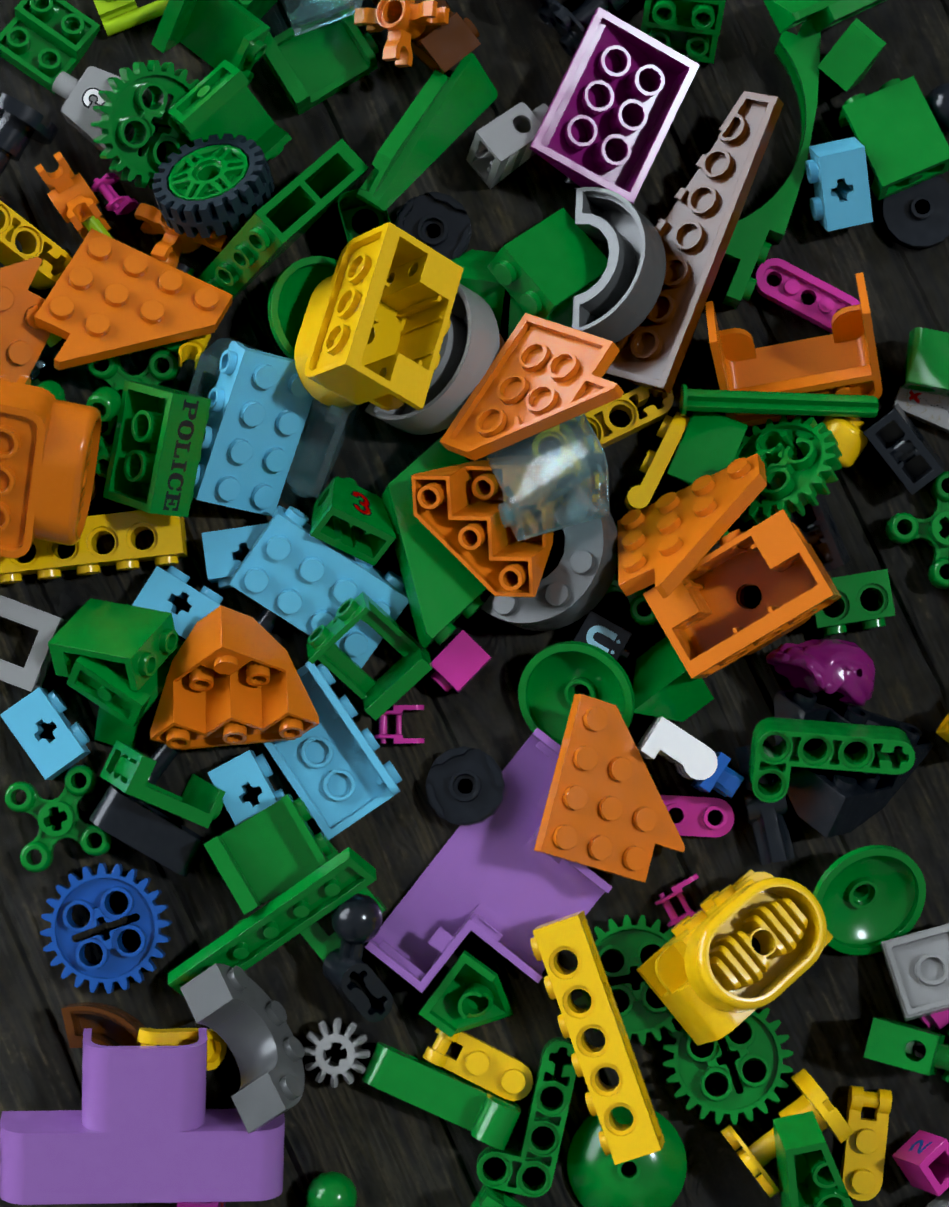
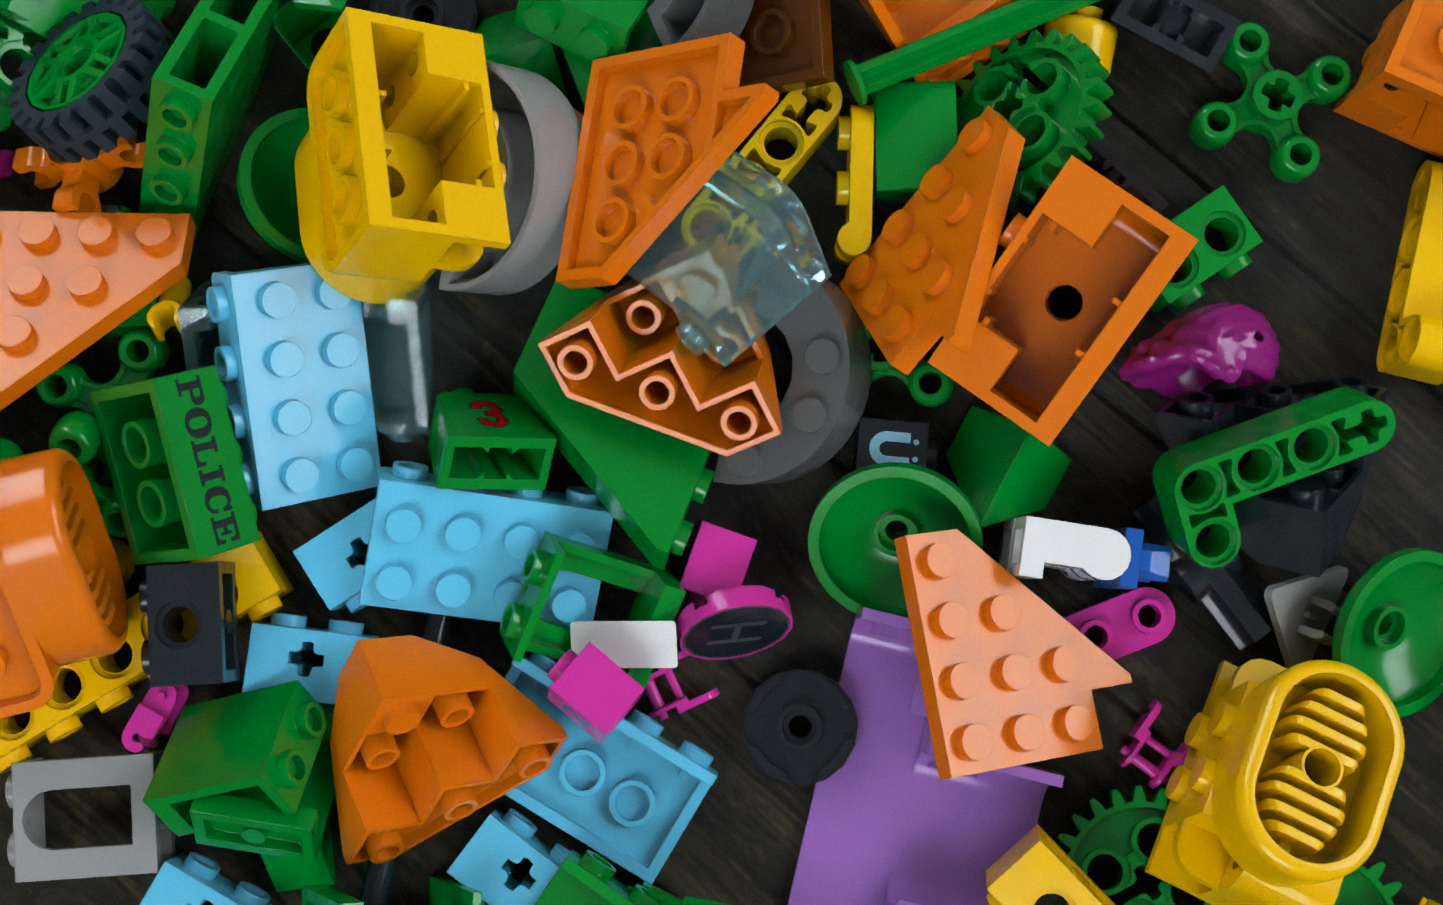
camera: 25 degrees left, 0 degrees up
none -> dark pink piece [121,685,189,753]
none -> black brick [139,561,240,688]
none -> dark pink brick [547,642,645,744]
none -> white sticker [570,621,678,668]
none -> tile [676,585,793,660]
none -> light grey piece [1264,565,1348,669]

